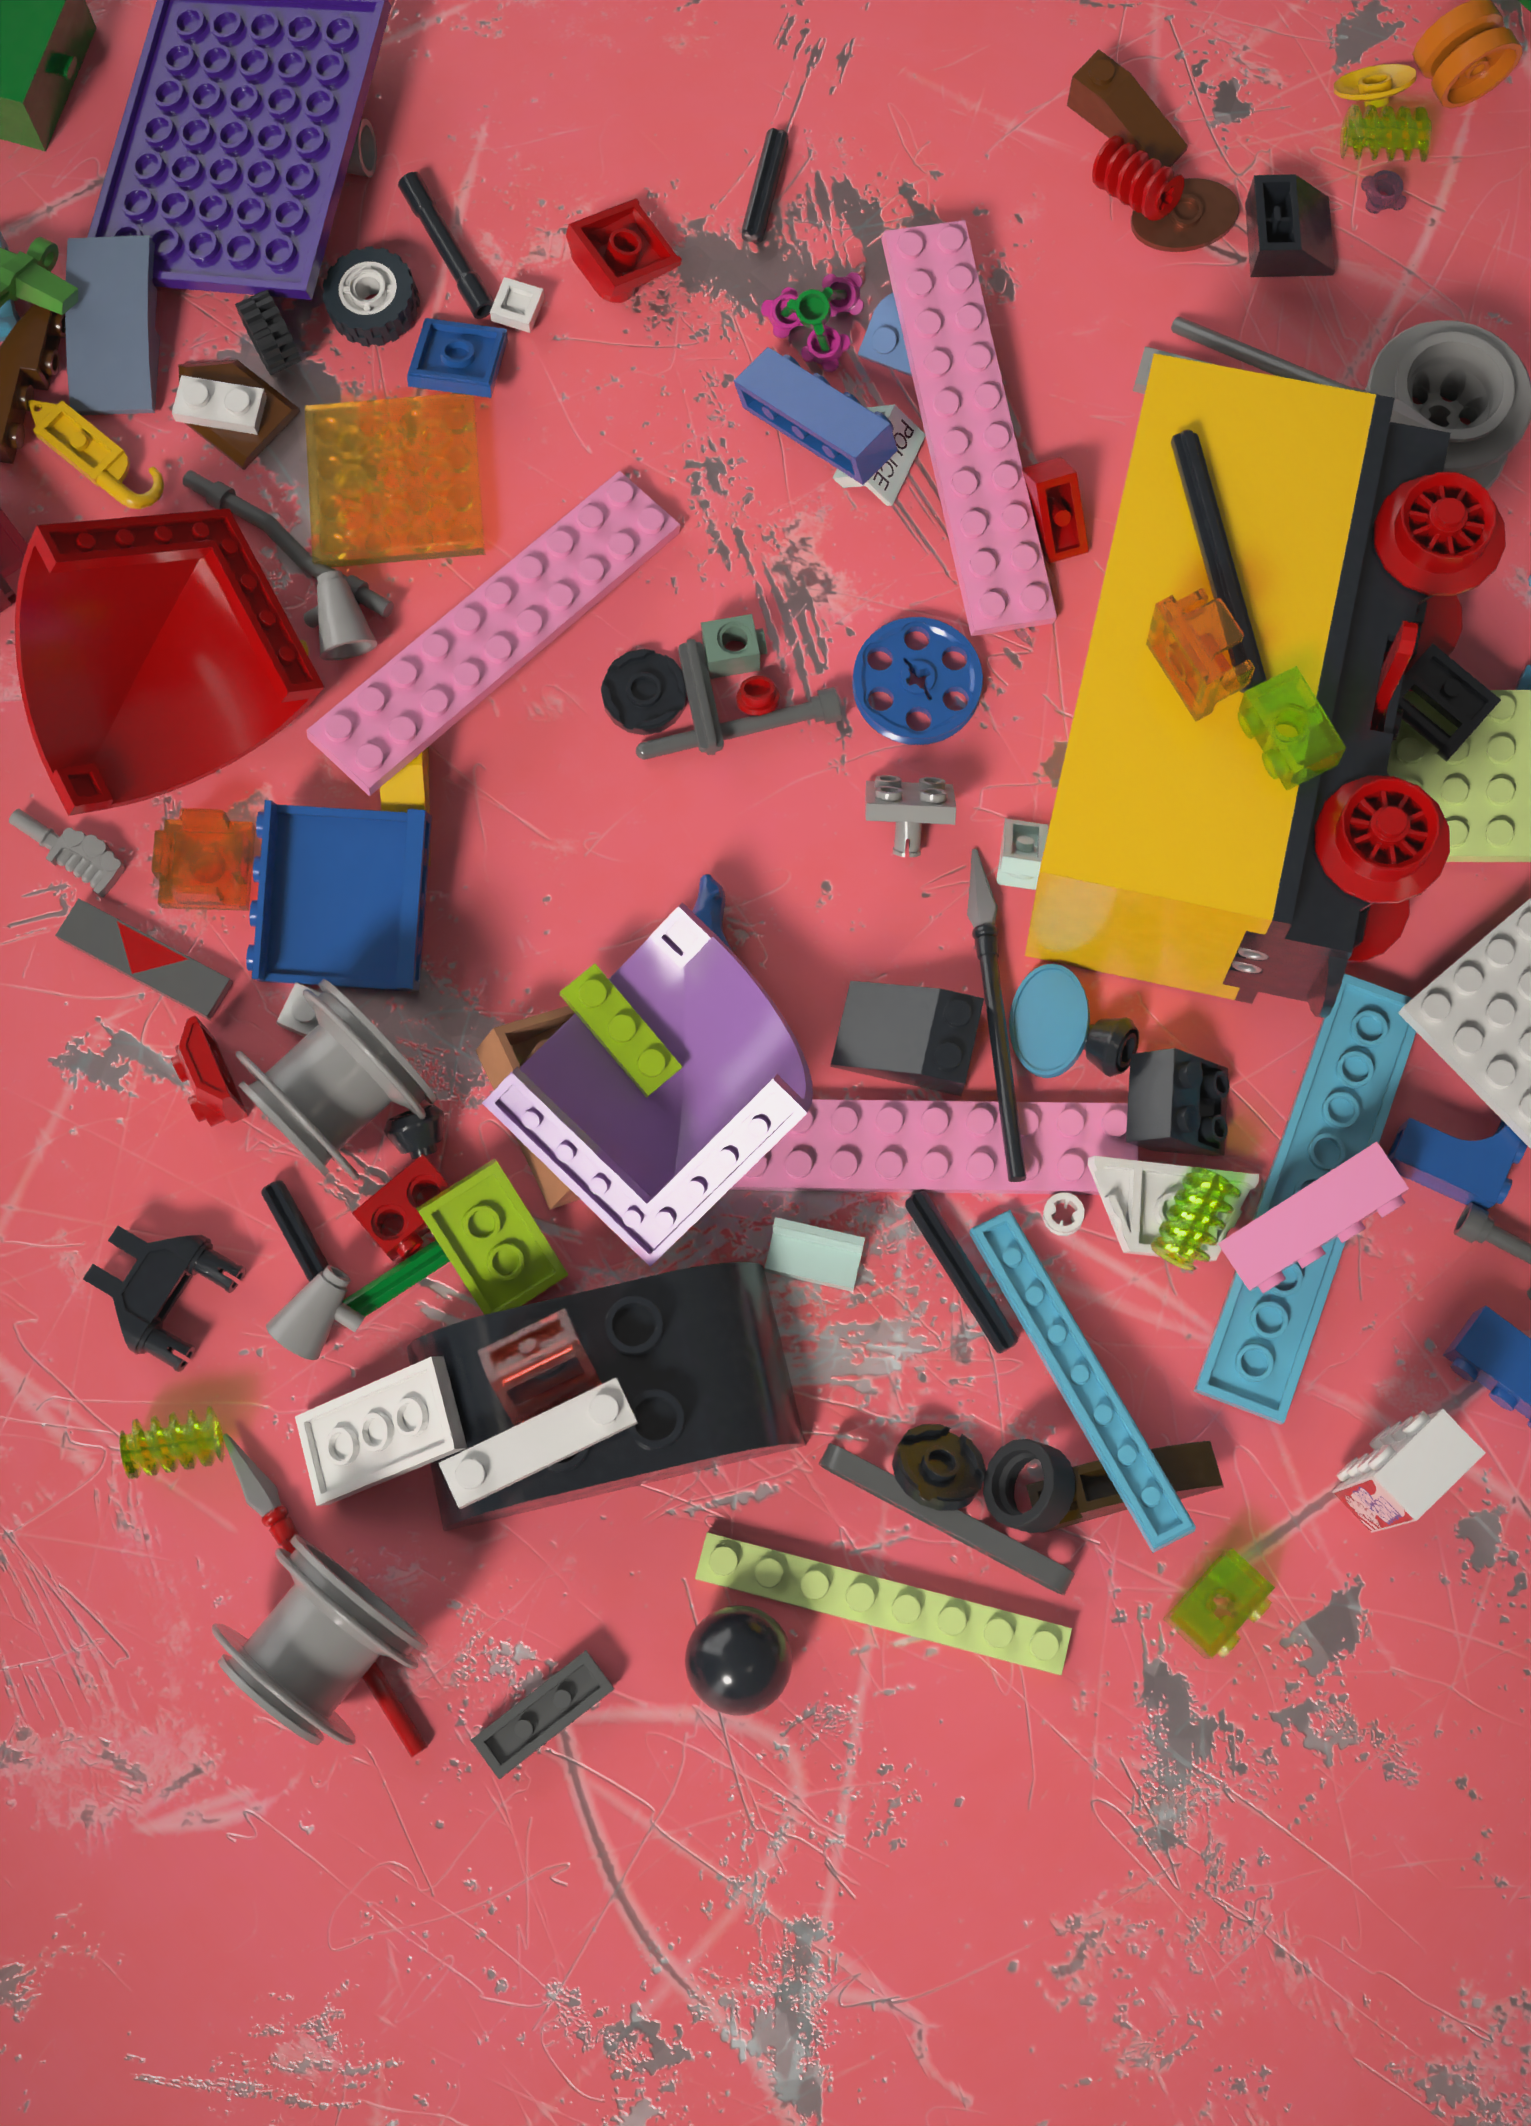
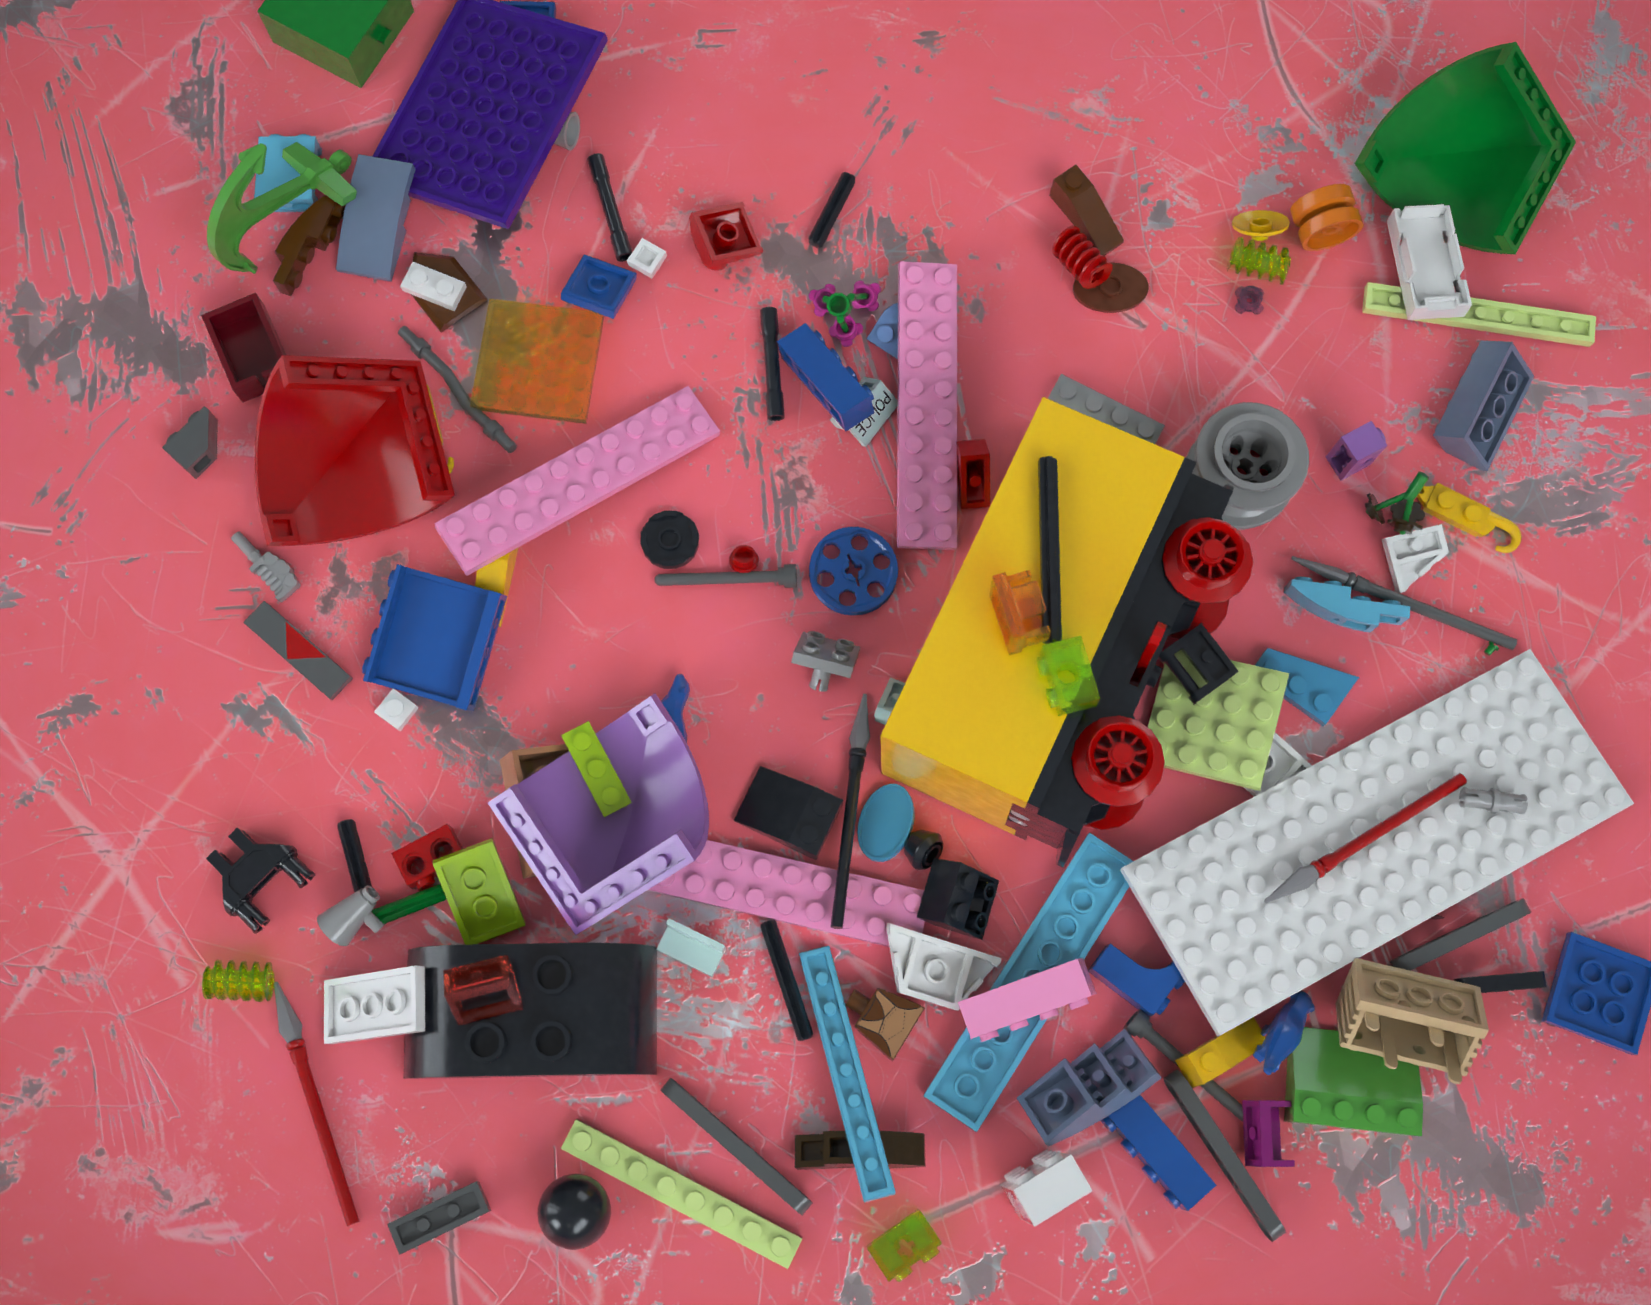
camera: 10 degrees right, 0 degrees up
yellow plate [28,400,164,509] -> none
clear orange panel [151,808,256,911] -> none
red slope [171,1015,248,1127] -> none
light grey wheel [212,1535,428,1745] -> none
black tyre [235,290,302,375] -> none
light grey wheel [236,979,438,1181] -> none
light grey piece [304,570,378,660] -> none
black wheel [322,246,420,347] -> none
black cone [384,1105,444,1159] -> none
white plate [438,1378,638,1509] -> none
dark grey axle [678,639,724,755] -> none
sand green brick [701,614,767,679] -> none
black tile [892,1424,986,1511] -> none
black tyre [983,1439,1075,1533] -> none
white bush [1043,1192,1085,1236] -> none
clear neon green piece [1151,1167,1242,1271] -> none
dark grey piece [1171,317,1443,431] -> none
black slope [1245,174,1335,277] -> none
none -> black piece [760,307,785,421]
none -> torso [845,988,925,1061]
none -> sand blue slope [1017,1028,1162,1146]

